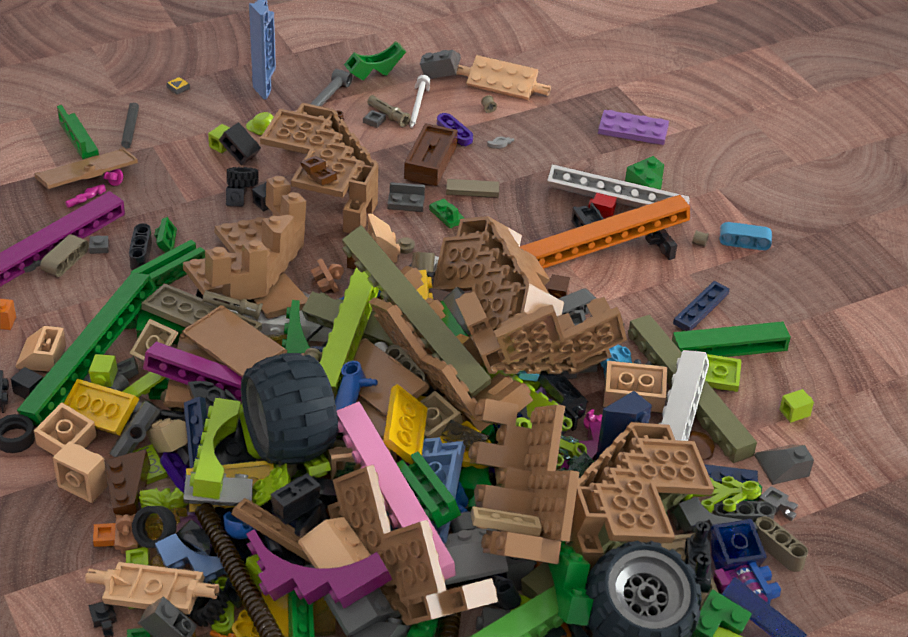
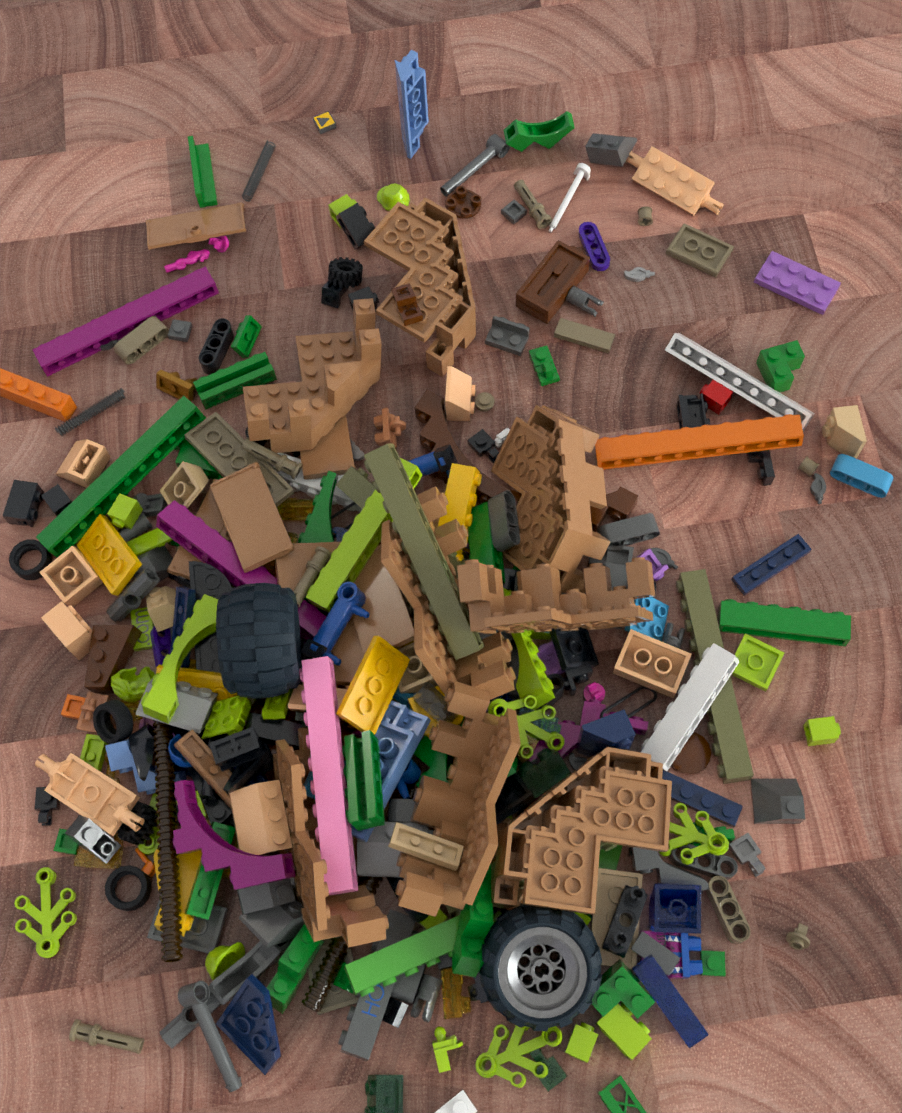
camera: 25 degrees right, 25 degrees up
dark tan beam [412,252,435,273] -> none
none -> dark grey piece [55,388,125,436]
none -> pearl gold tile [156,370,197,401]
none -> dark grey hinge [566,286,604,317]
none -> dark grey sticker [631,931,680,976]
none -> dark tan tile [666,223,734,277]
none -> green plate [700,950,726,977]
none -> dark tan plate [786,923,810,950]
none -> dark grey piece [810,473,826,505]
none -> tan slope [822,405,867,459]

